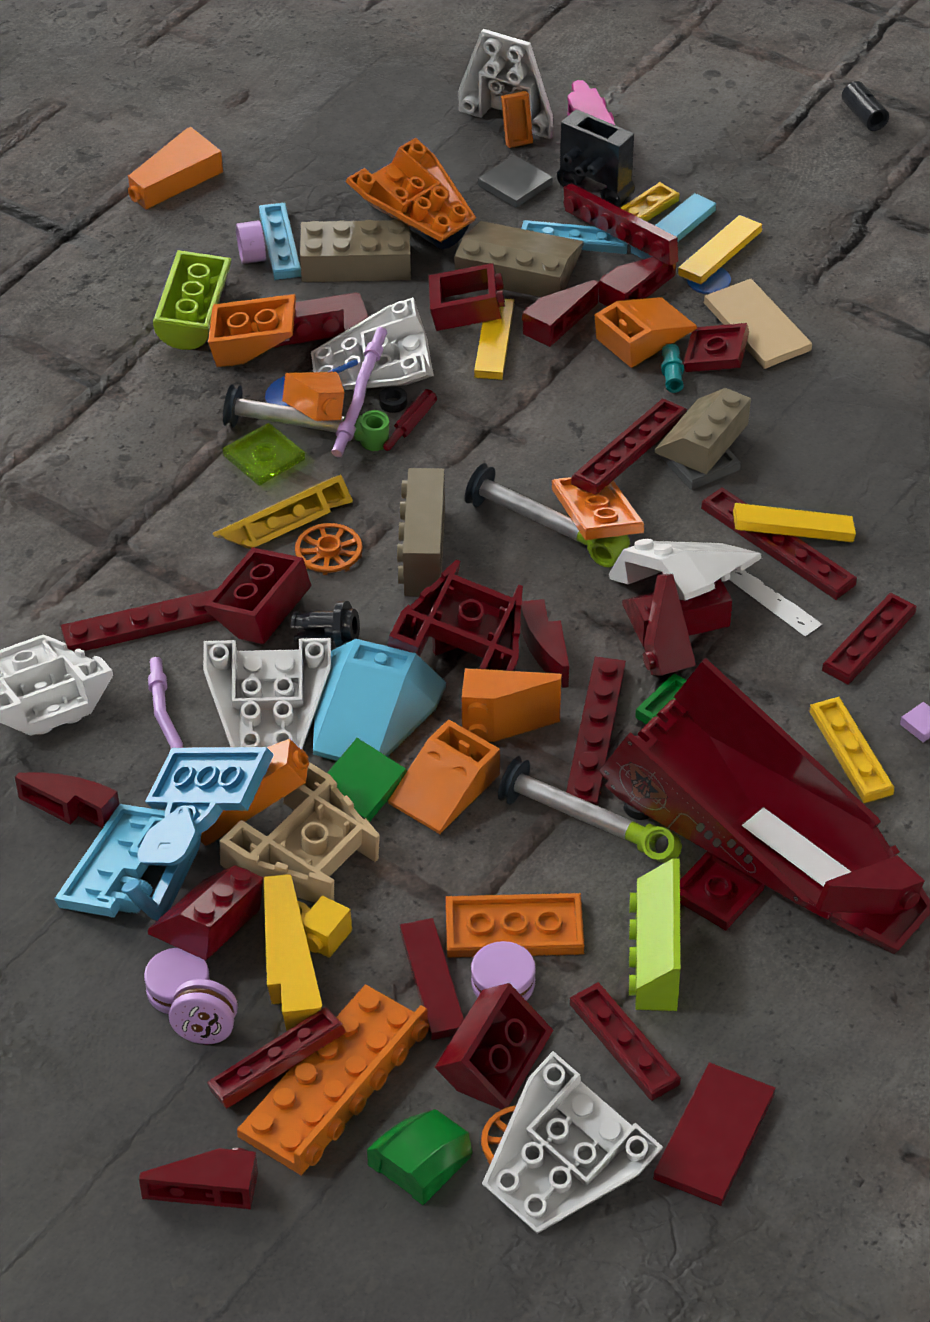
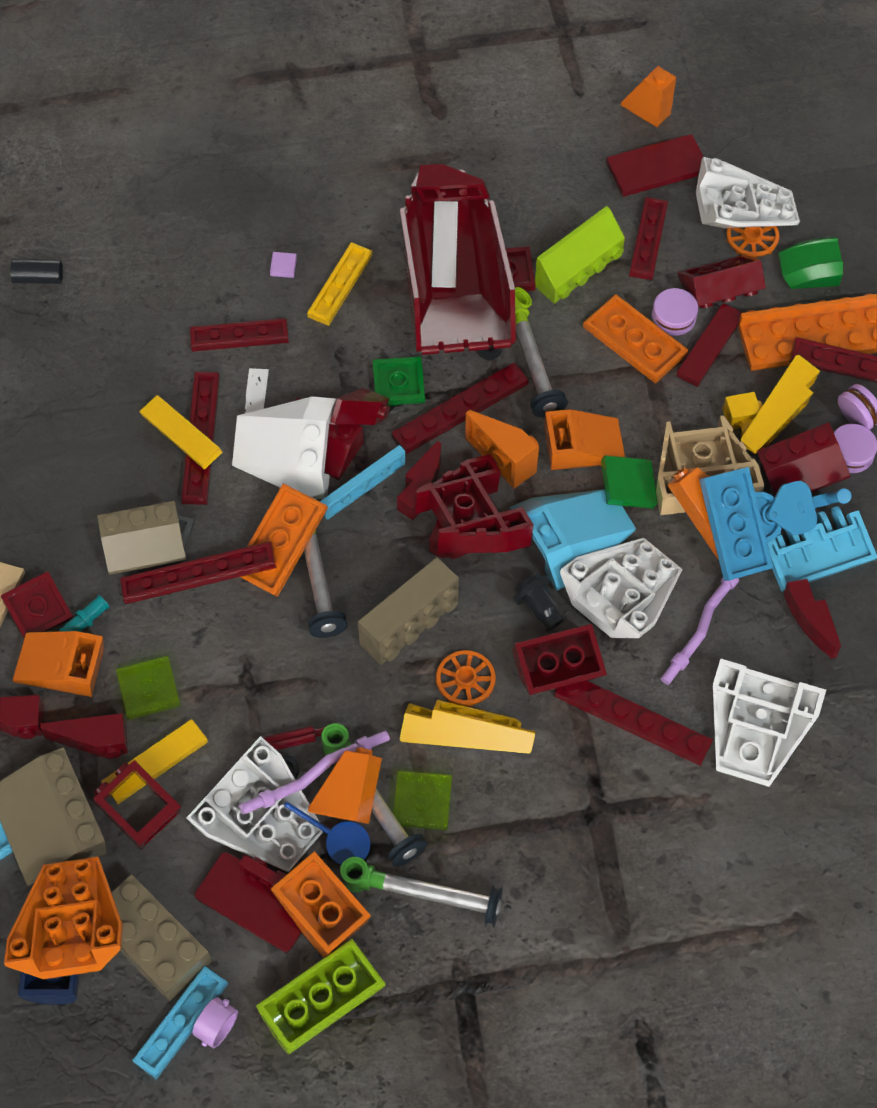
camera: 135 degrees left, 15 degrees up
none -> clear neon green tile [116,656,181,720]
none -> medium azure tile [320,445,405,520]
none -> piece [340,857,503,928]
none -> orange slope [621,66,676,127]

